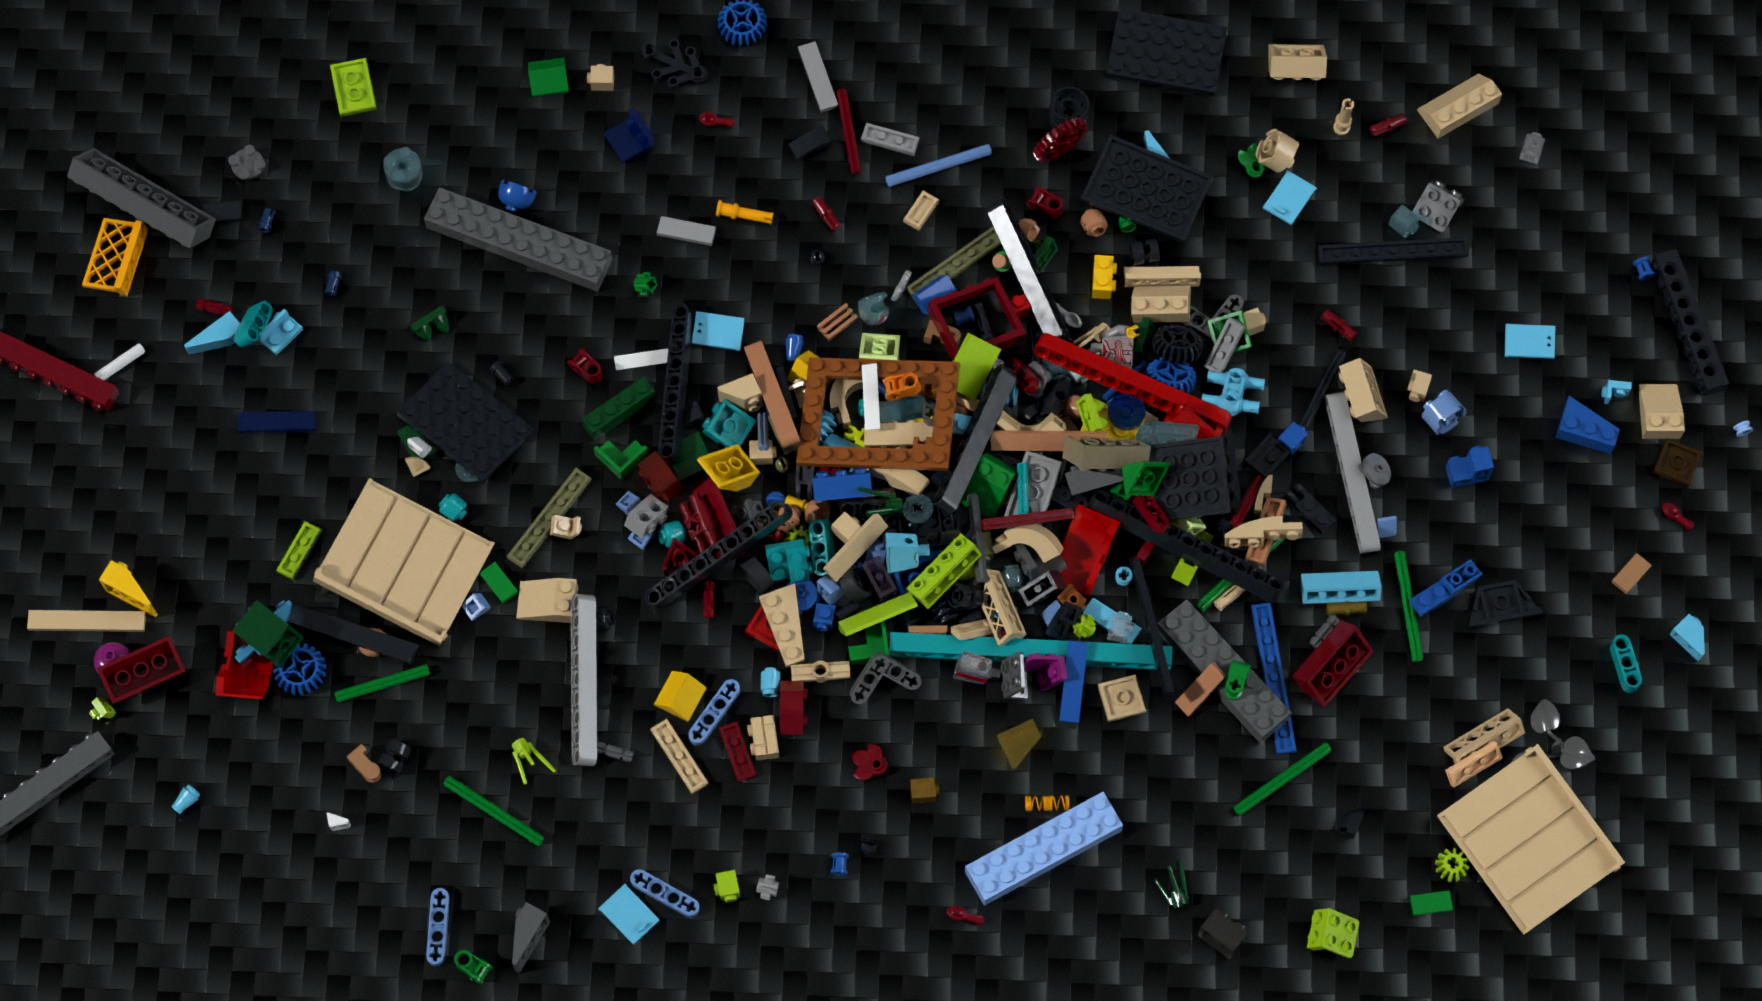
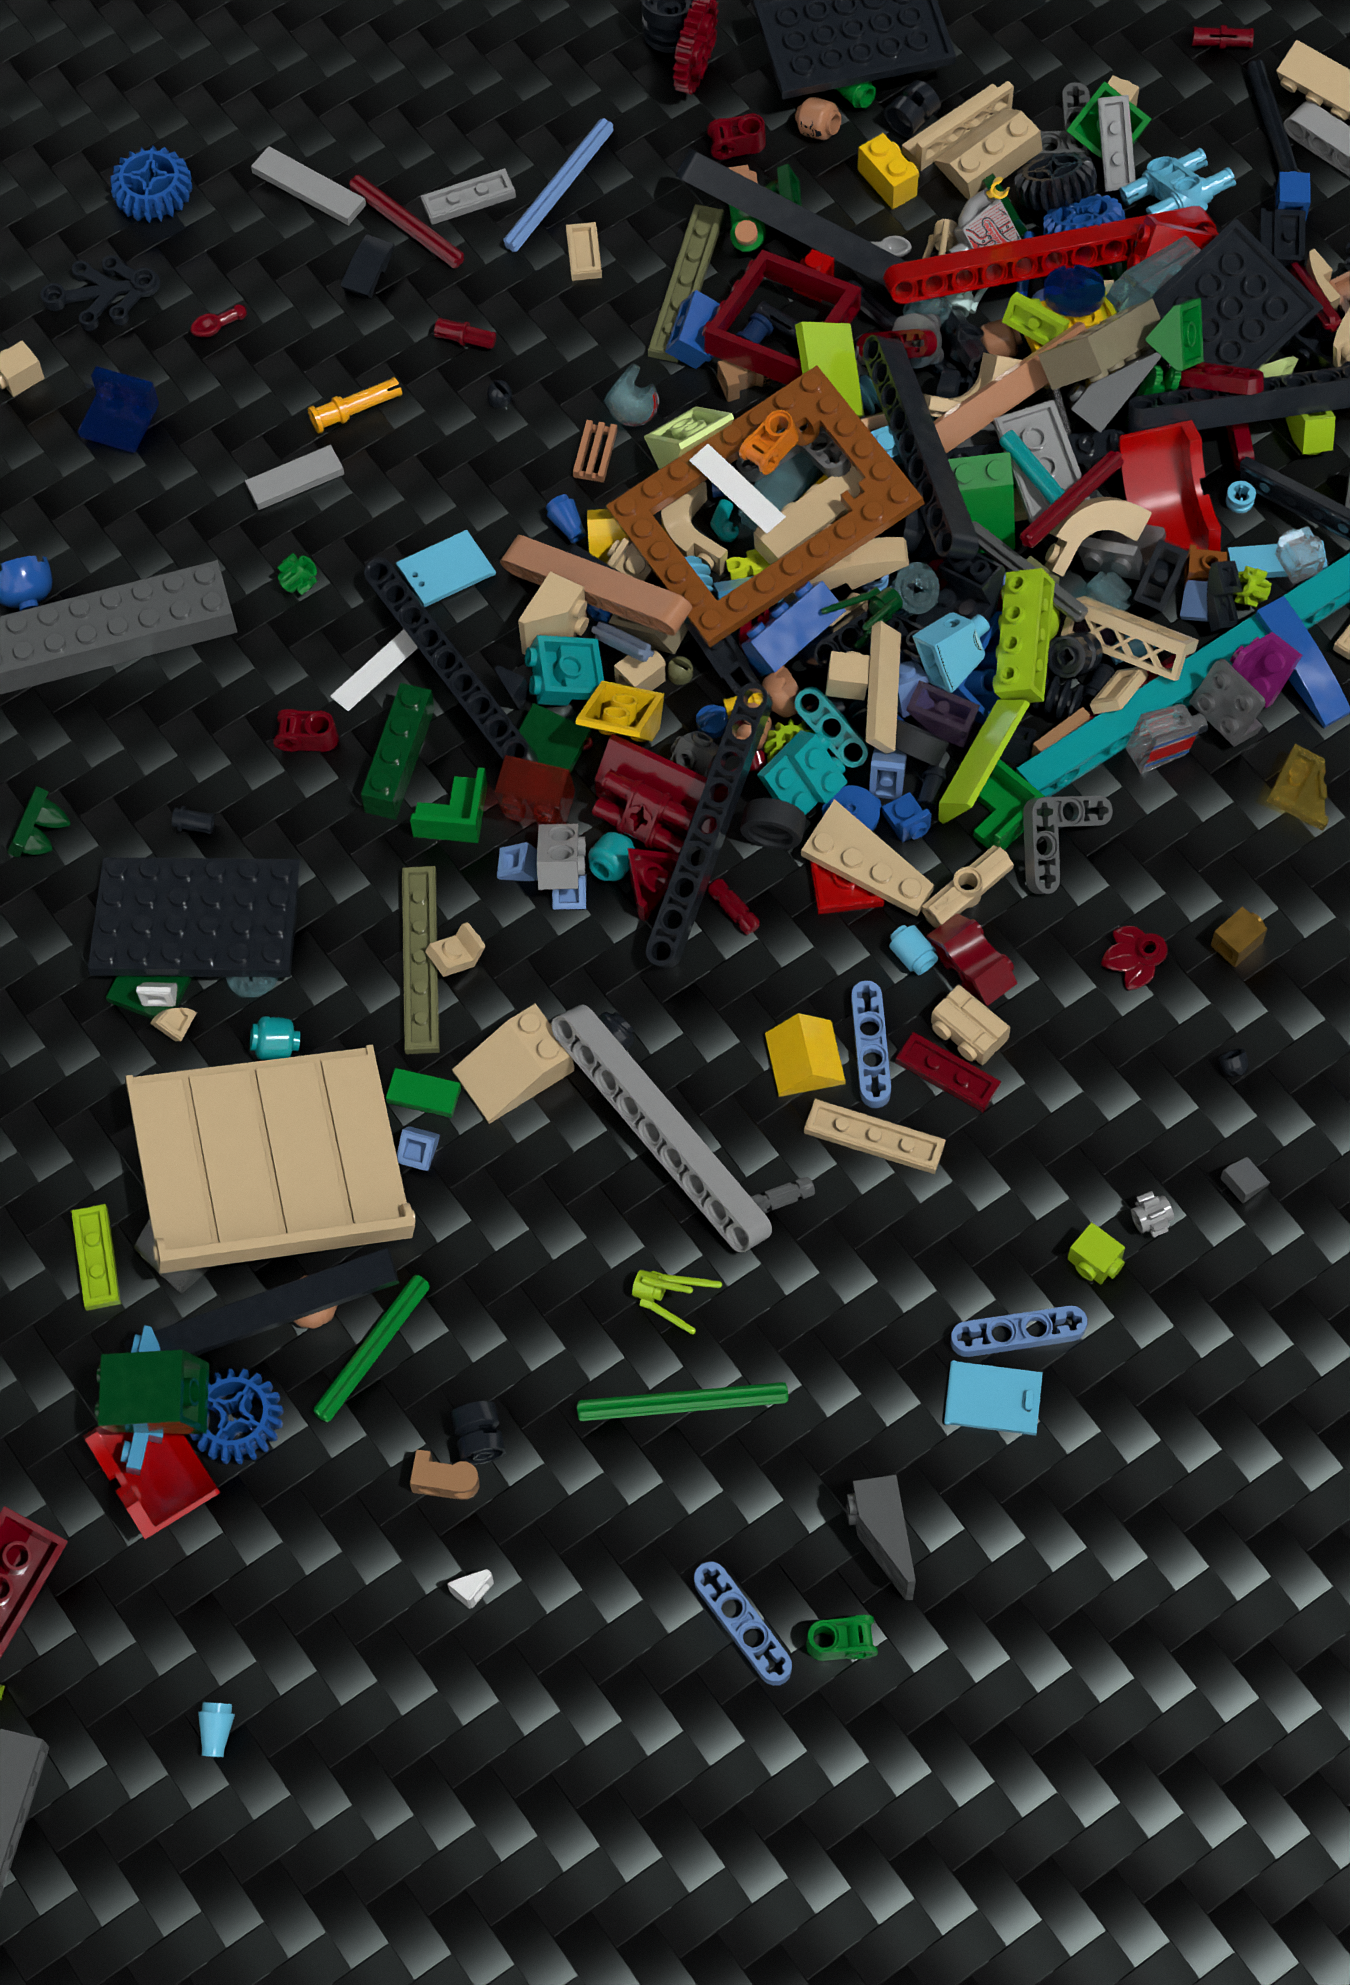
camera: 35 degrees left, 5 degrees down
blue bush [831,852,849,876] -> none
light grey piece [891,270,912,301] -> none
none -> dark grey slope [1220,1157,1270,1203]

